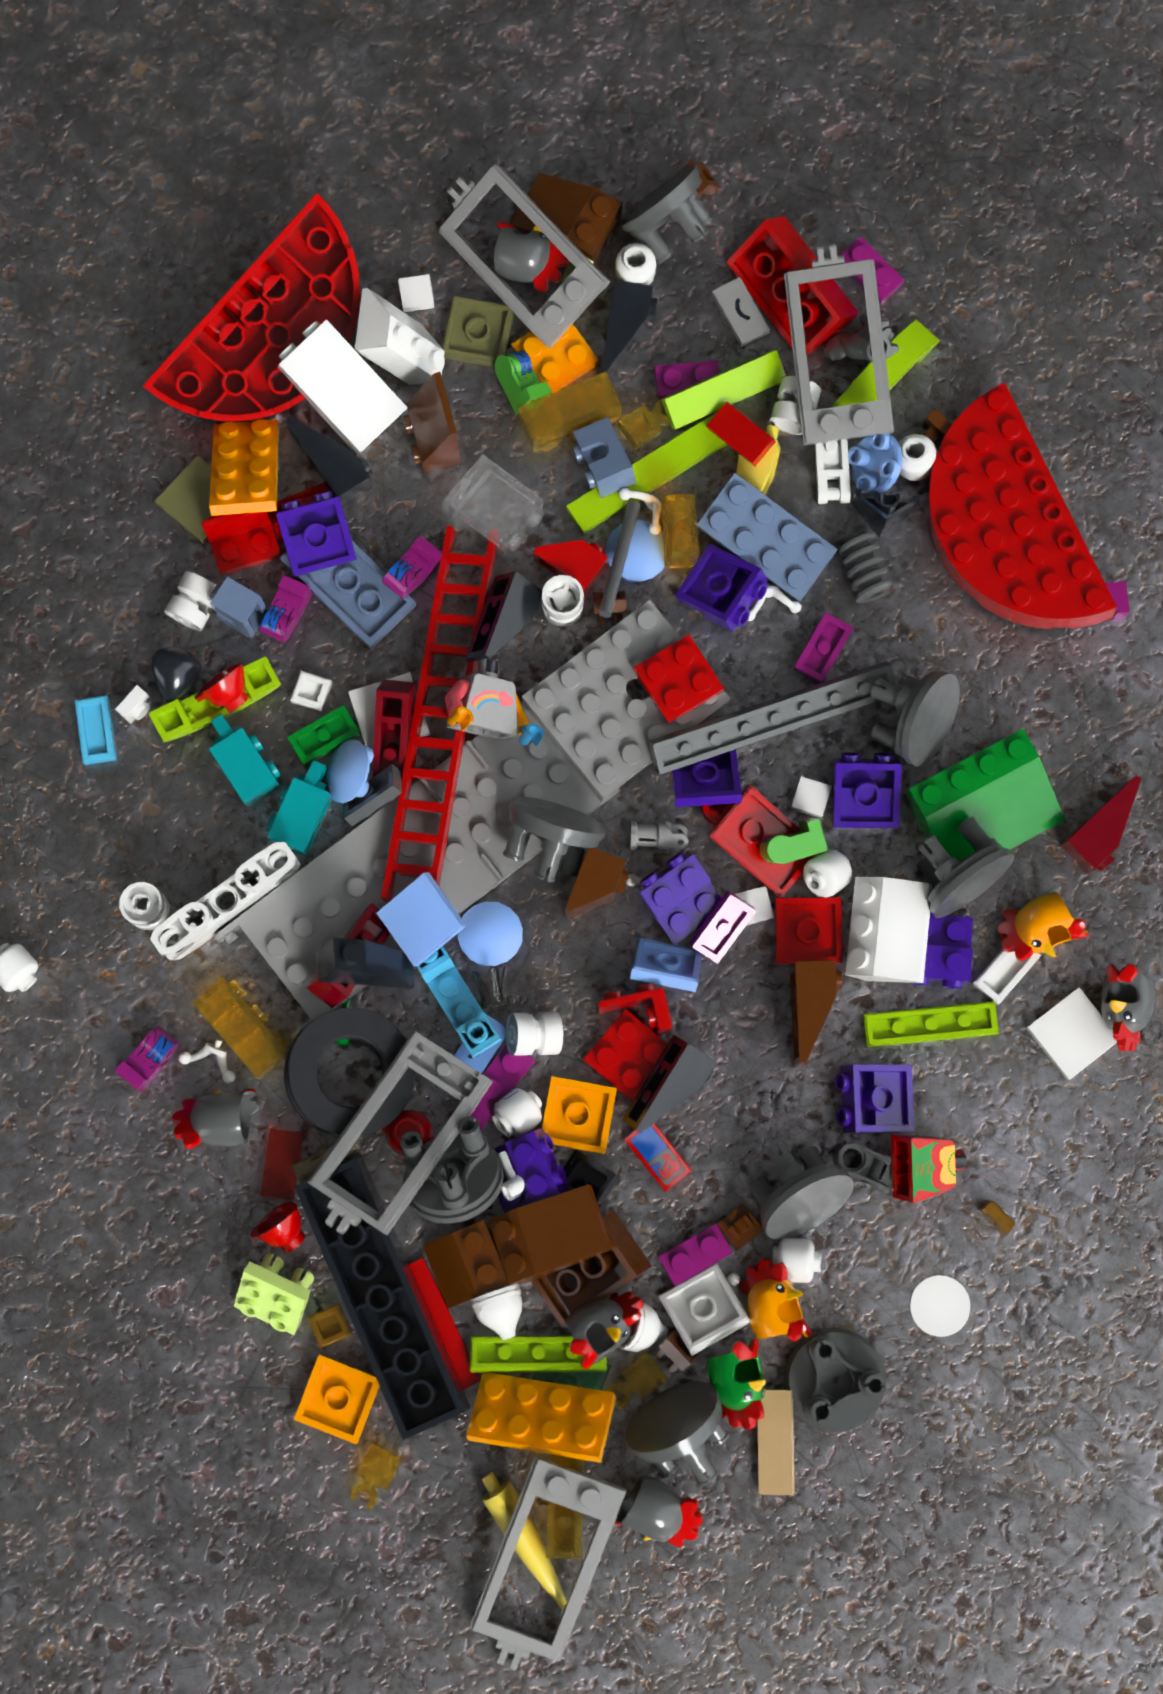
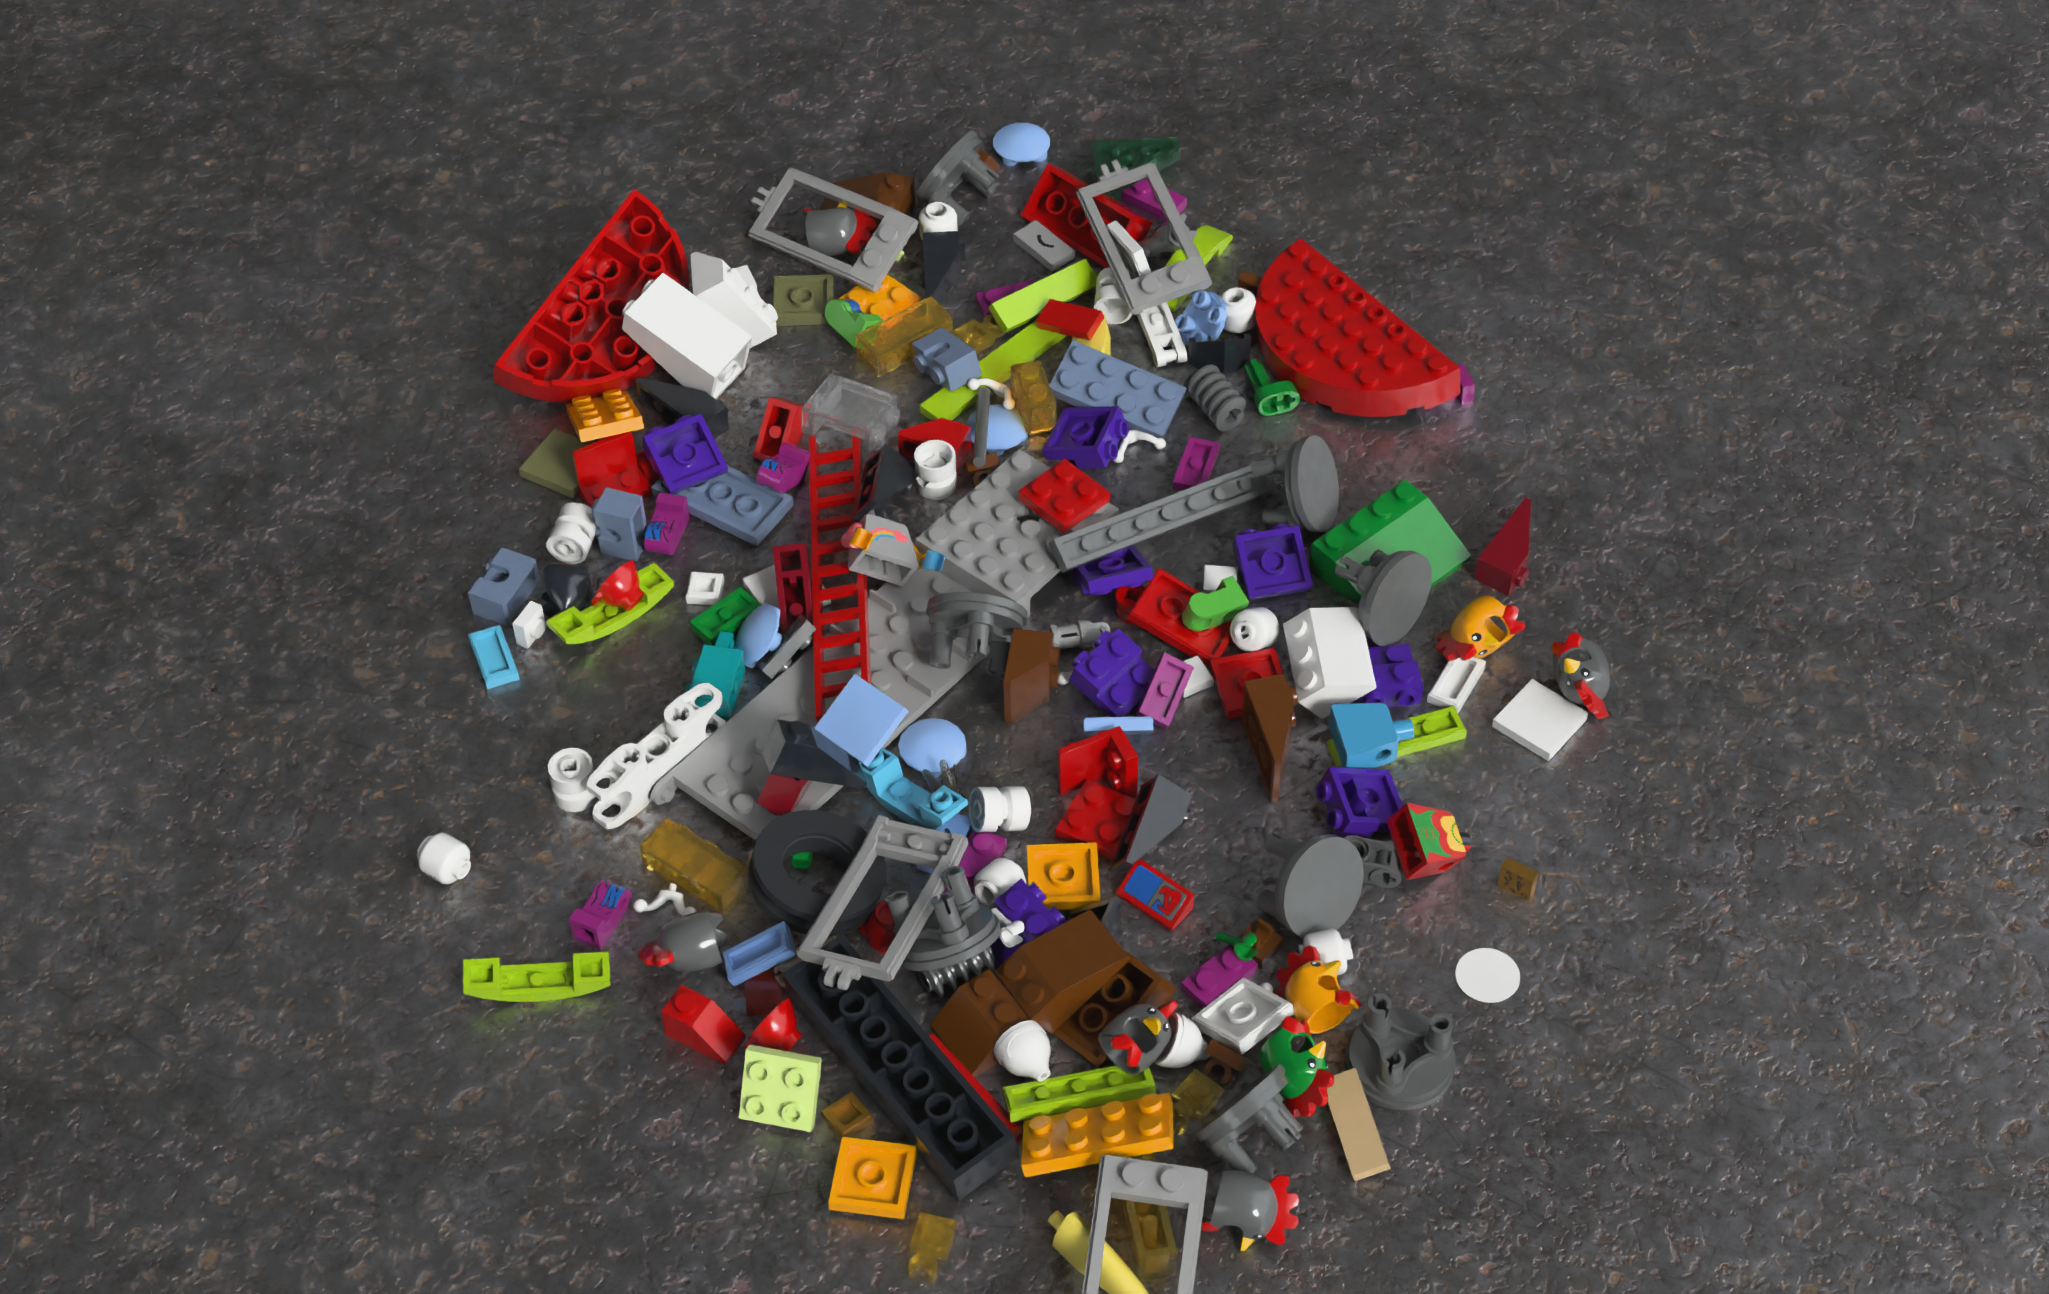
camera: 10 degrees left, 30 degrees down
teal hinge [209,714,281,808] -> none
reddish brown slope [403,372,461,473] -> none
none -> lime slope [463,952,610,1002]
none -> sand blue brick [468,547,540,626]
none -> red slope [661,984,746,1065]
none -> medium blue tile [722,921,797,986]
none -> red slope [753,397,811,461]
none -> light blue dish [993,123,1050,166]
none -> clear green plate [1091,137,1180,192]
none -> white tile [1107,220,1151,278]
none -> green hand [1216,931,1258,961]
none -> green piece [1244,359,1300,416]
none -> dark azure torso [1329,703,1414,769]

